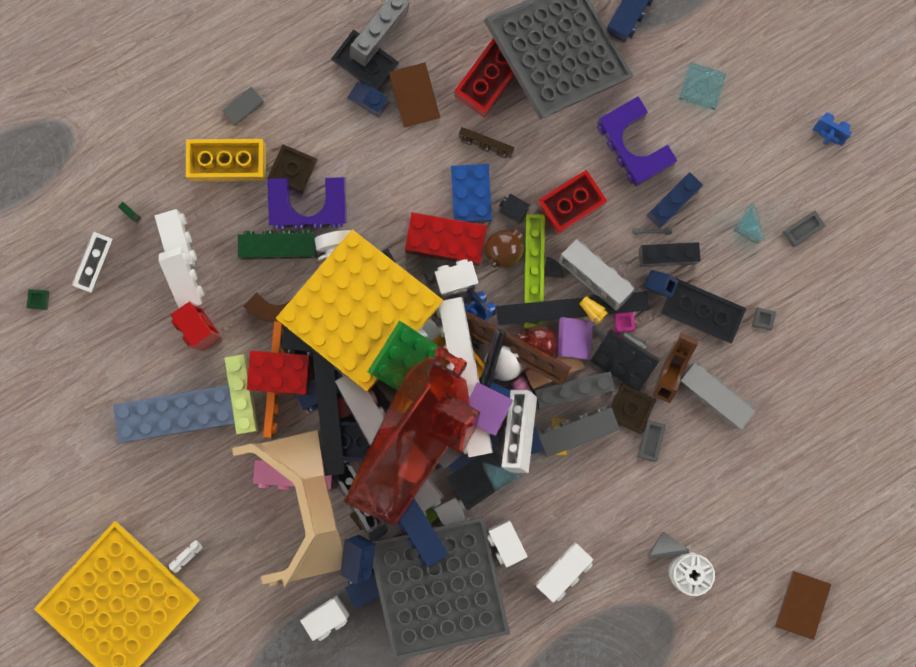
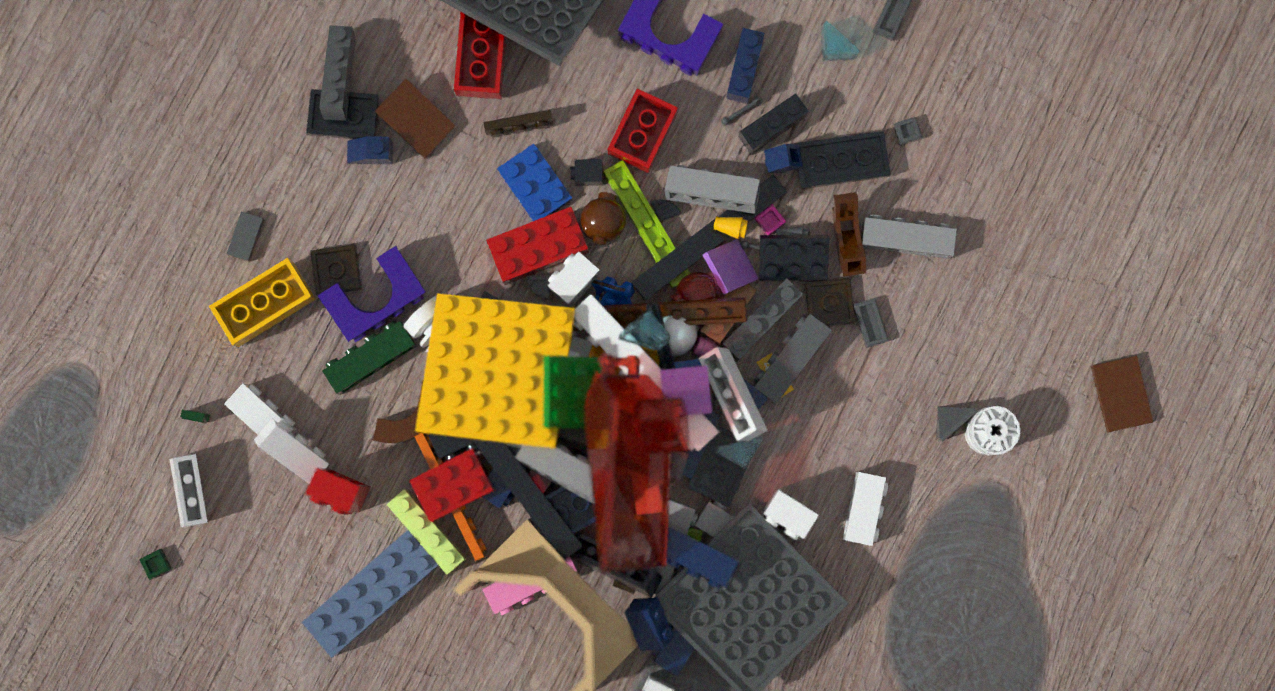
camera: 30 degrees left, 0 degrees up
none -> clear light blue slope [618,310,671,351]

